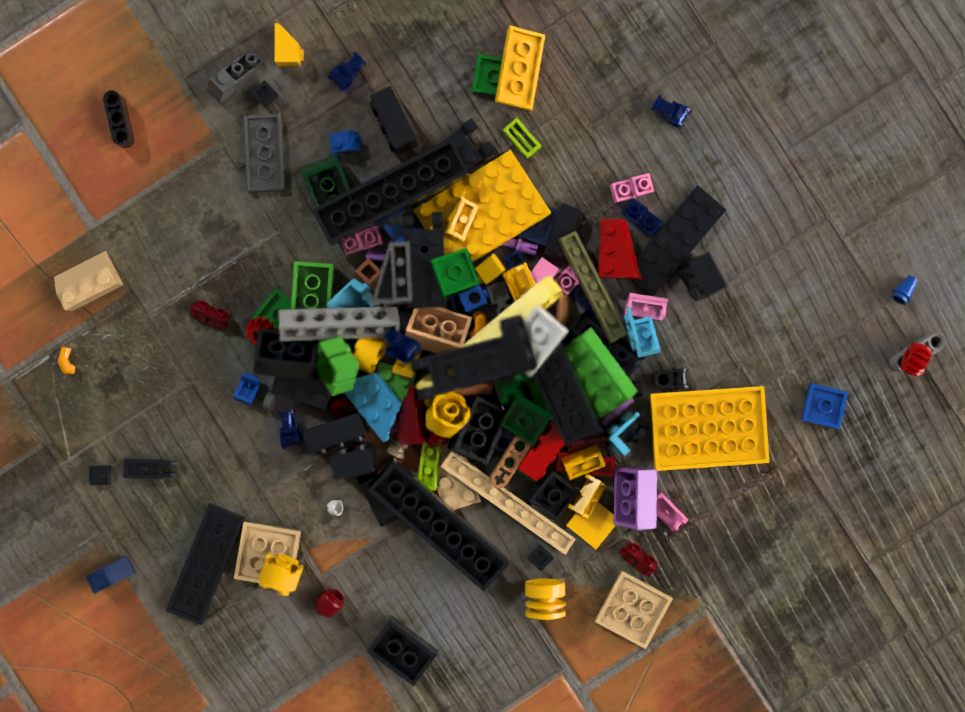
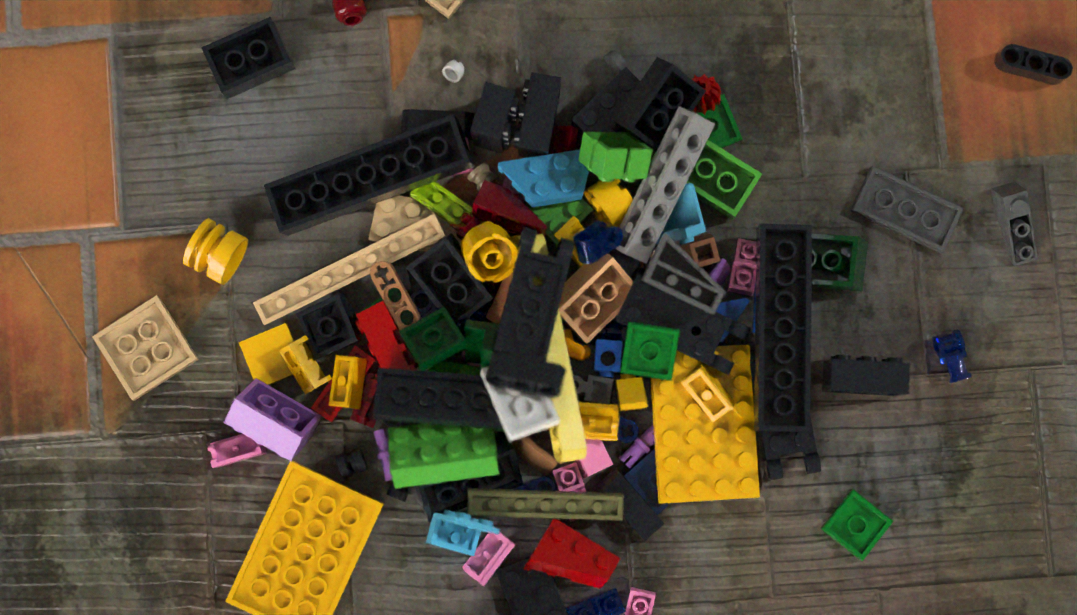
camera: 120 degrees right, 5 degrees down
dark red hinge [189,300,232,330] -> none
blue bracket [233,373,261,406] -> none
black plate [251,80,279,108] -> none
yellow slope [275,23,304,67] -> none
clear blue connector [278,410,303,449] -> none
blue bracket [329,130,361,154] -> none
yellow tile [495,26,545,111] -> none
lime tile [502,117,542,159] -> none
black plate [527,544,554,571] -> none
medium azure bracket [606,411,640,456] -> none
dark red hinge [619,540,658,577] -> none
black piece [651,368,690,389] -> none

